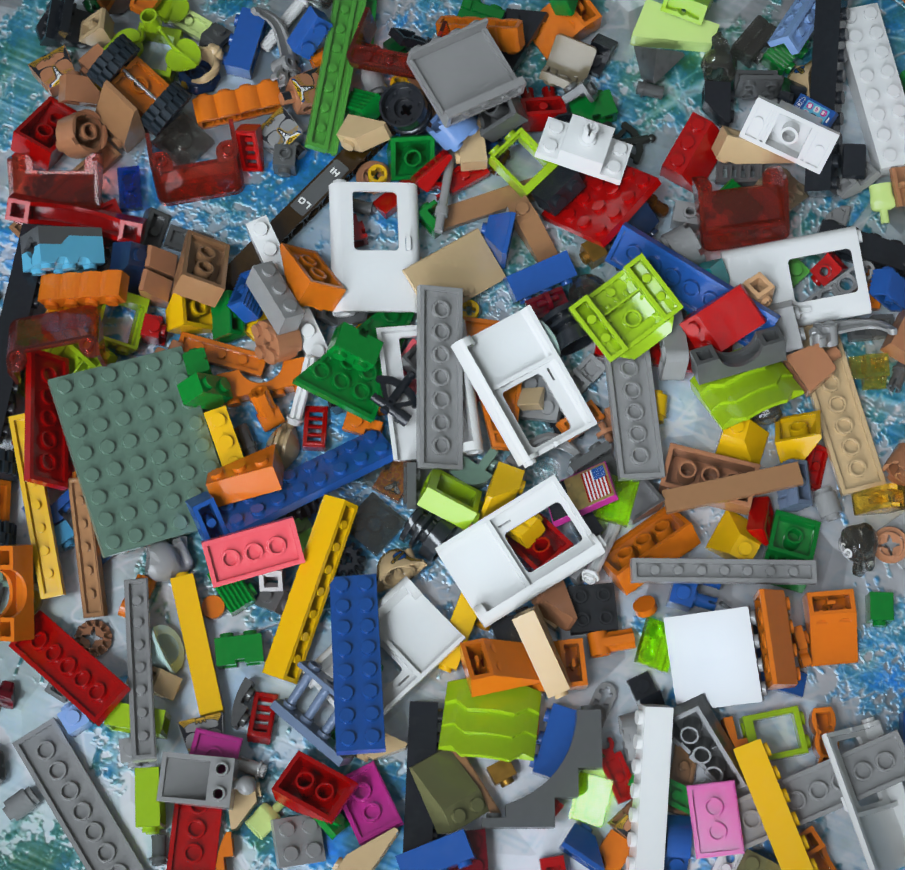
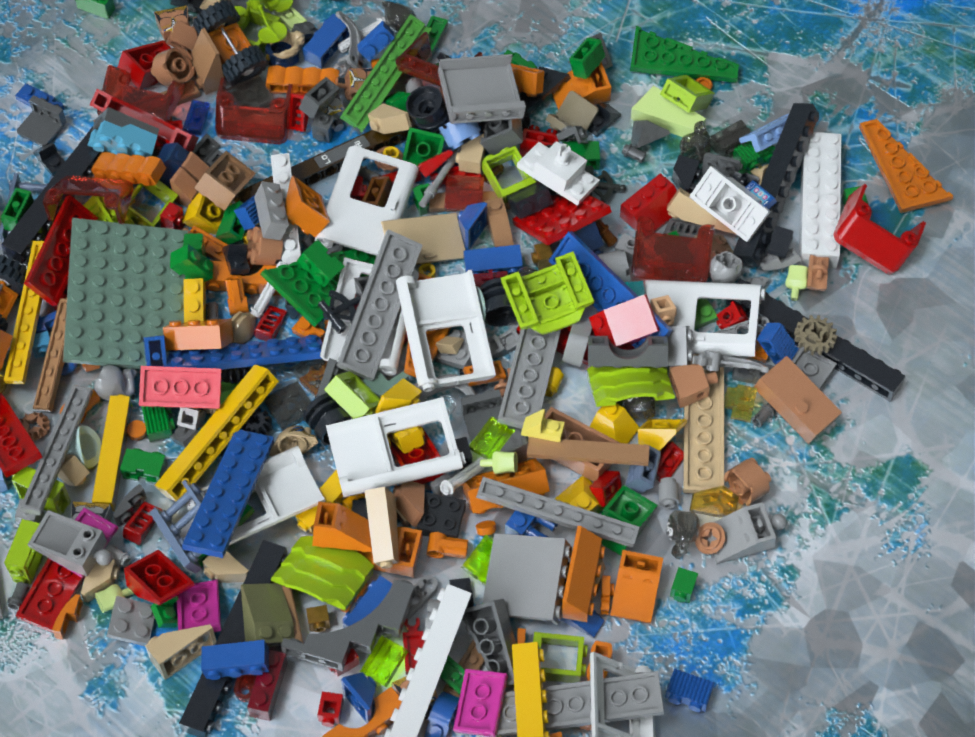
camera: 20 degrees right, 15 degrees down
tile [548,461,619,527] -> none
none -> black slope [223,244,250,275]
none -> dark grey brick [299,77,340,120]
none -> reddish brown brick [362,176,393,207]
none -> clear red slope [444,175,485,211]
none -> yellowish green piece [480,451,518,474]
none -> light yellow slope [521,409,565,442]
none -> light grey piece [709,251,744,283]

